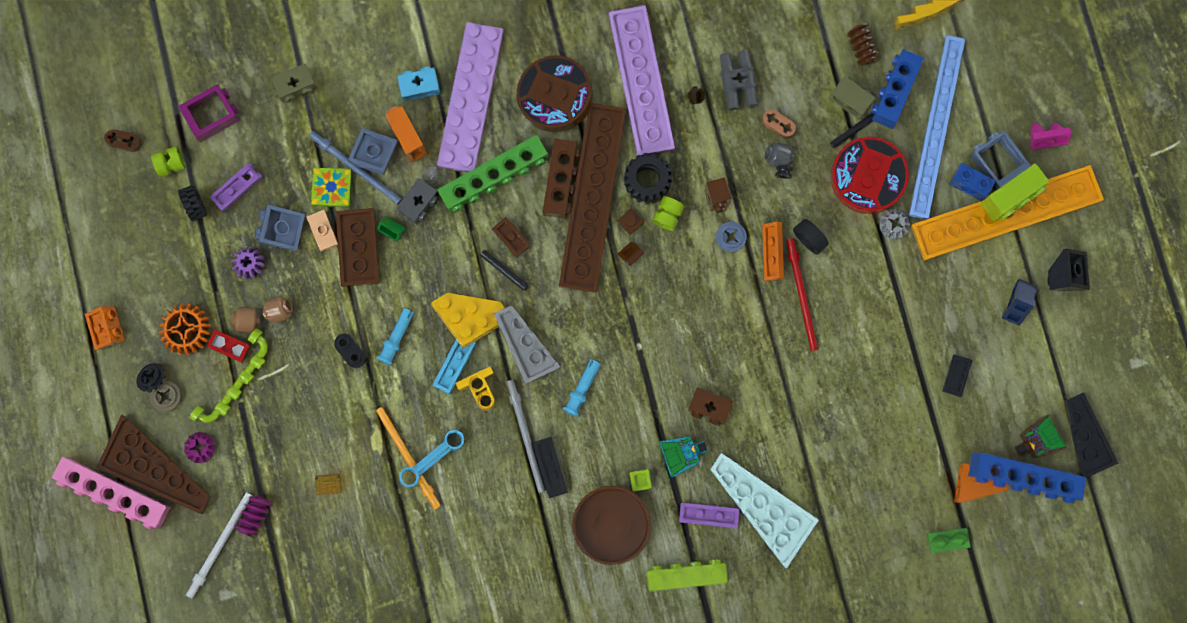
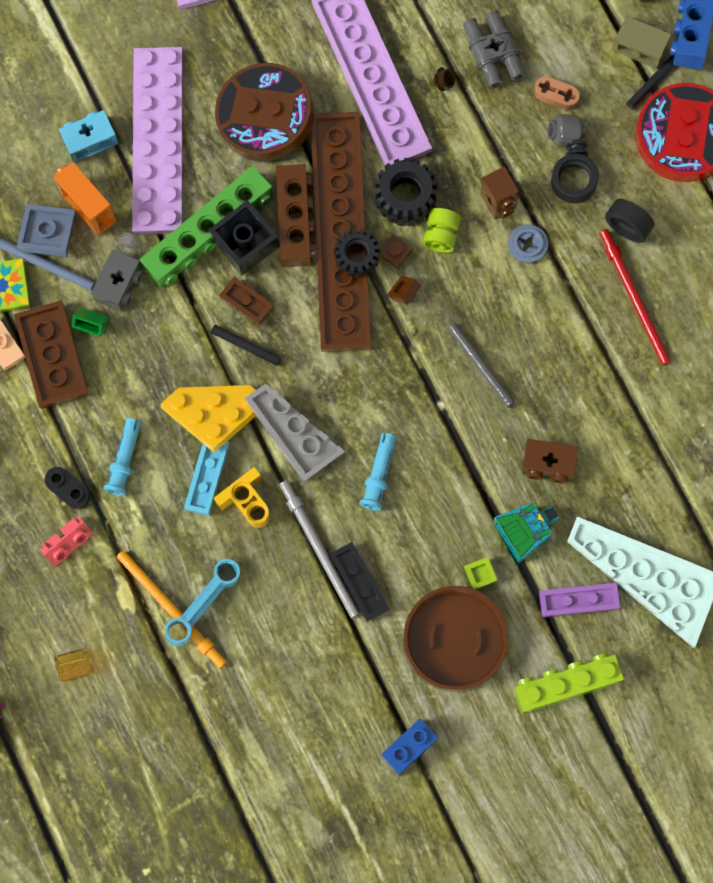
camera: 10 degrees left, 5 degrees down
orange plate [762,222,784,281] -> none
none -> coral hinge [40,516,94,567]
none -> black slope [208,200,280,276]
none -> black tyre [335,228,380,278]
none -> blue brick [381,719,438,776]
none -> dark grey piece [448,323,515,408]
none -> black tyre [551,153,599,204]

